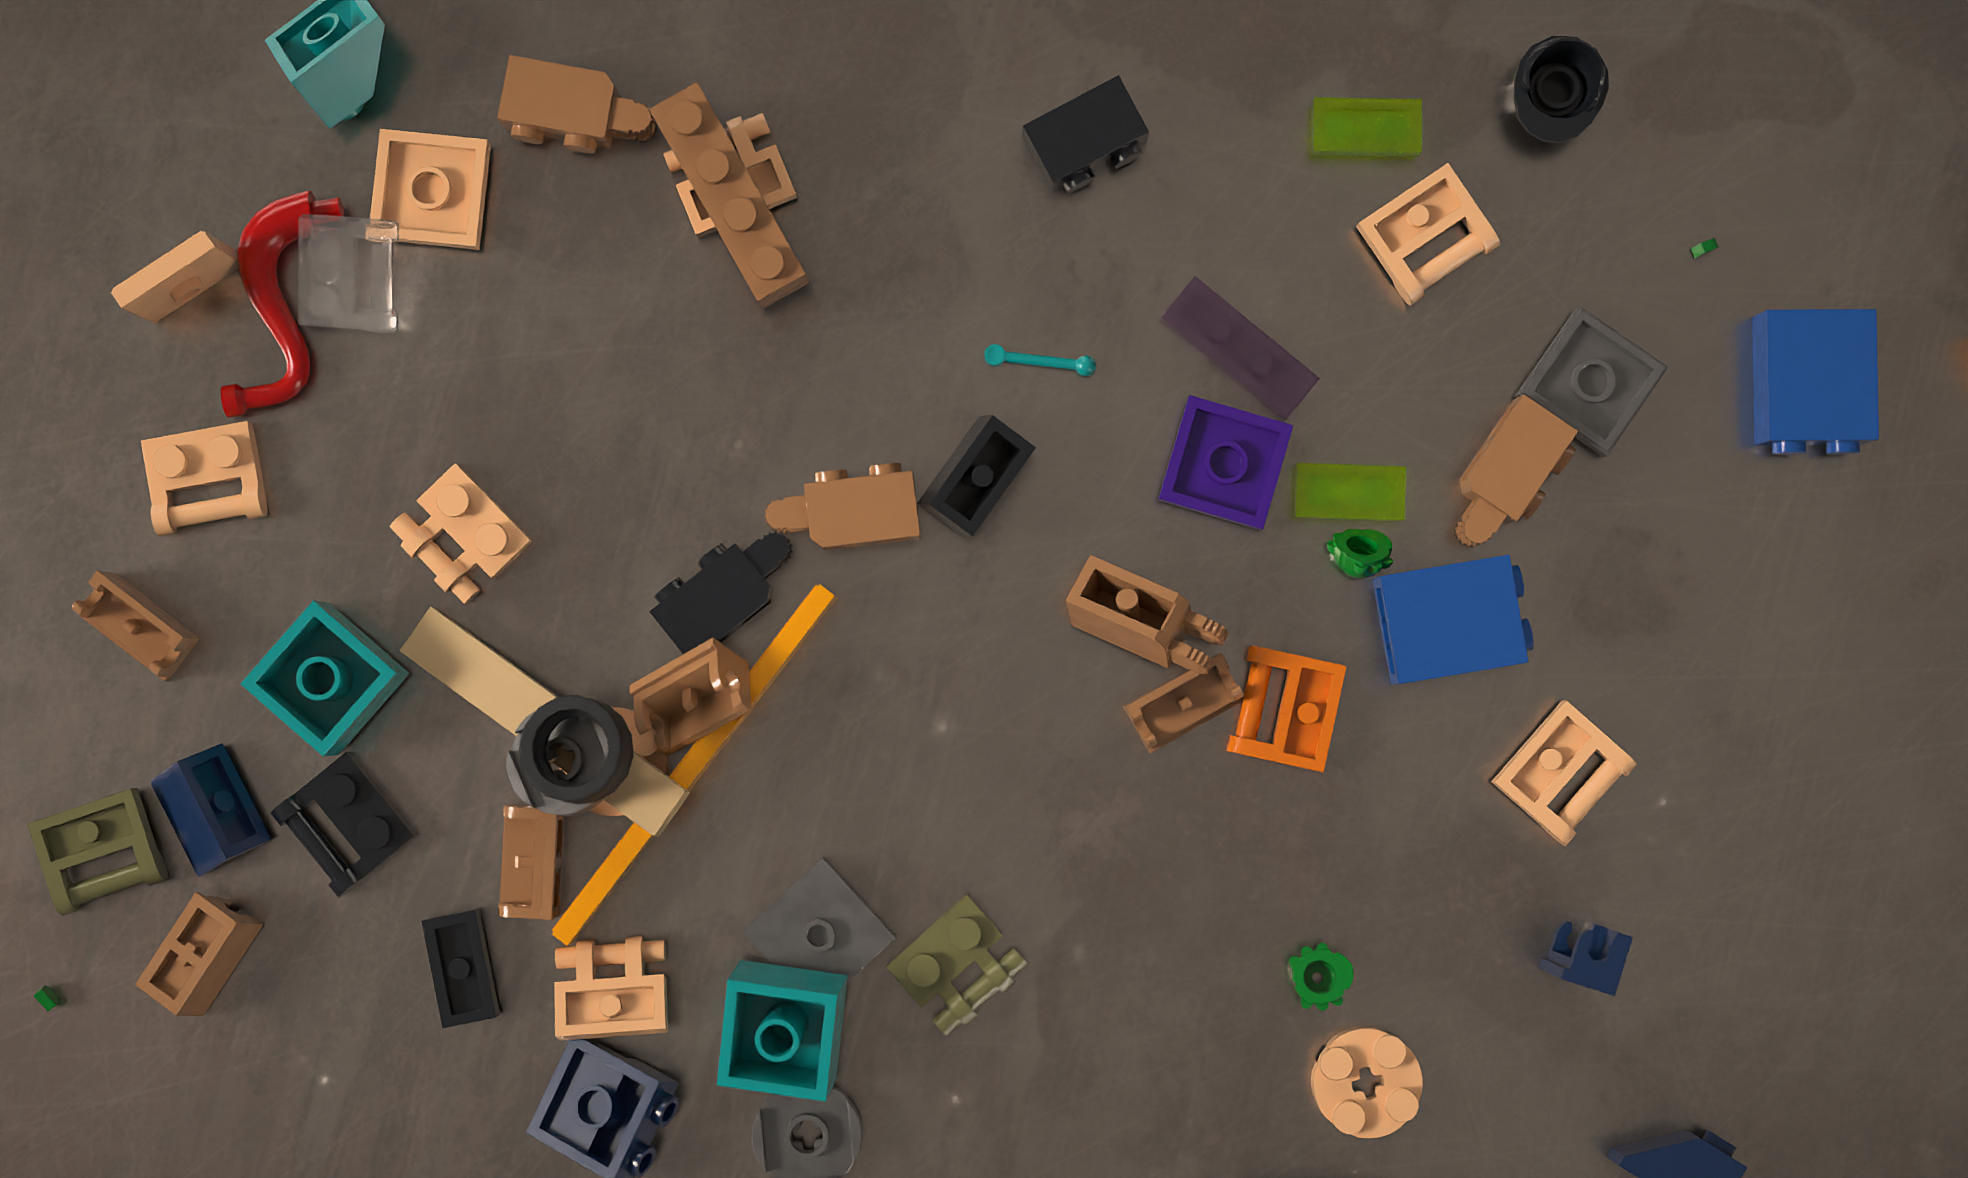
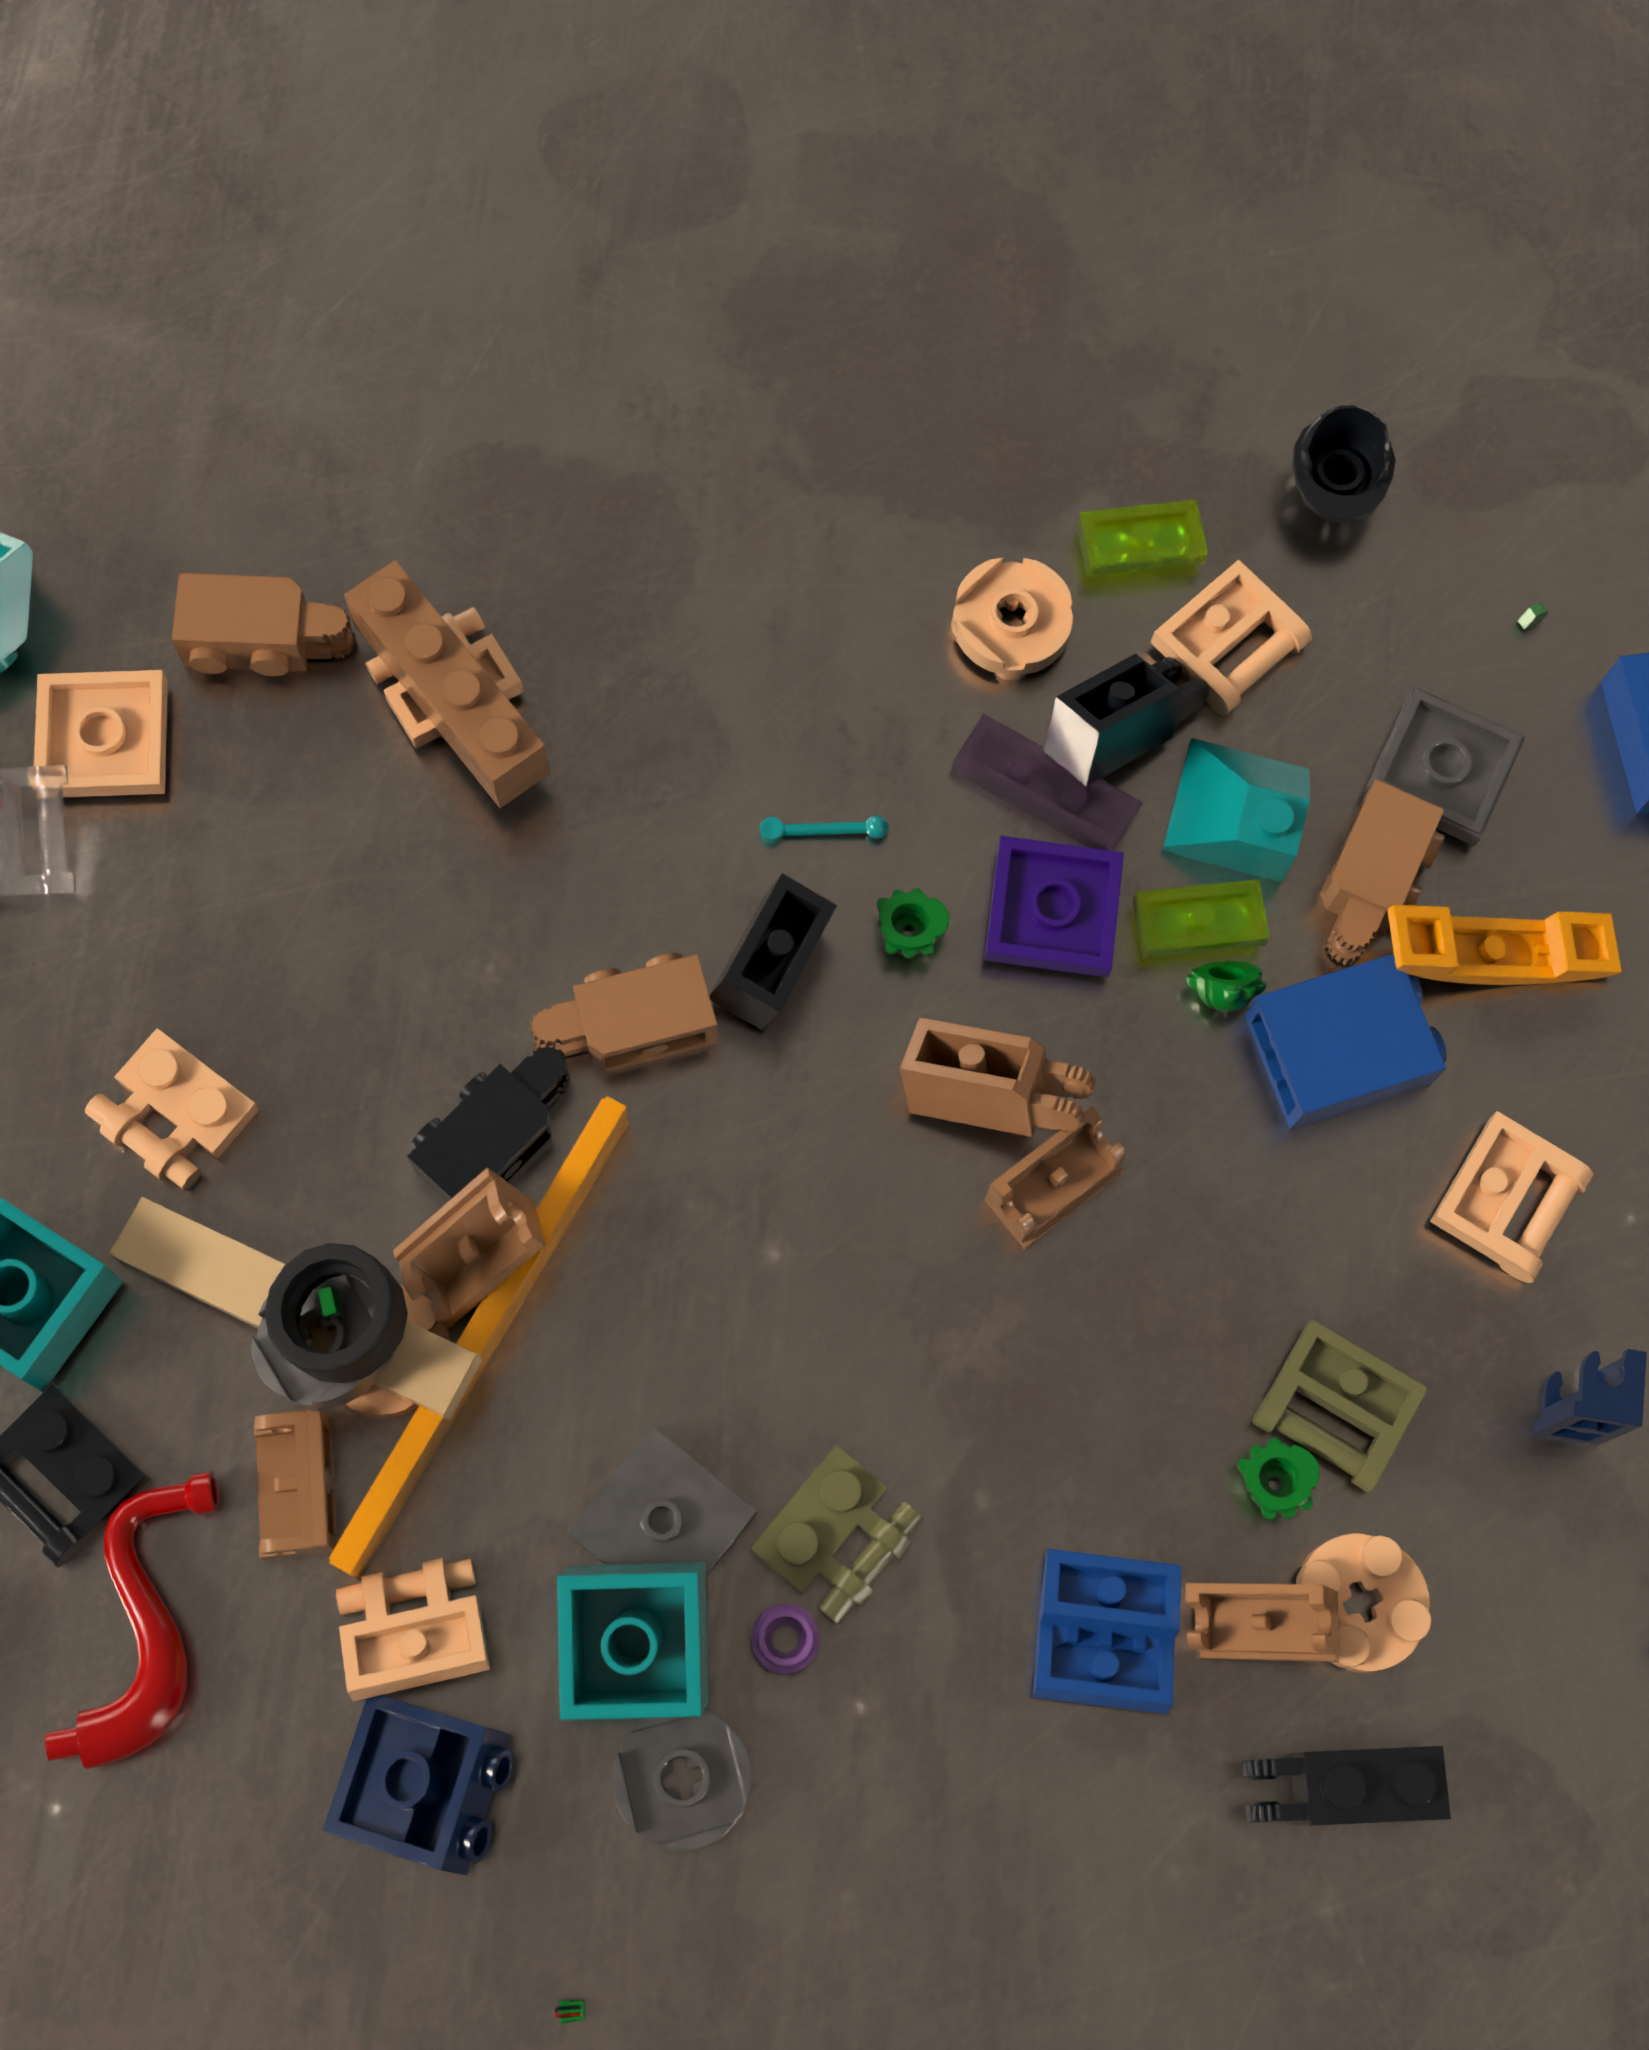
camera: 15 degrees left, 15 degrees down
black plate [421,908,500,1029] -> none
black brick [1022,75,1149,193] -> none
orange plate [1226,645,1347,772] -> none
none -> red animal [45,1471,219,1769]
none -> green piece [317,1286,343,1319]
none -> medium lavender plate [751,1604,819,1674]
none -> green animal [876,888,949,959]
none -> light nougat plate [951,557,1073,681]
none -> blue slope [1033,1549,1181,1714]
none -> black hinge [1044,653,1210,787]
none -> teal slope [1162,738,1310,883]
none -> medium nougat hinge [1186,1583,1339,1662]
none -> olive plate [1251,1319,1428,1493]
none -> light orange slope [1387,905,1622,985]

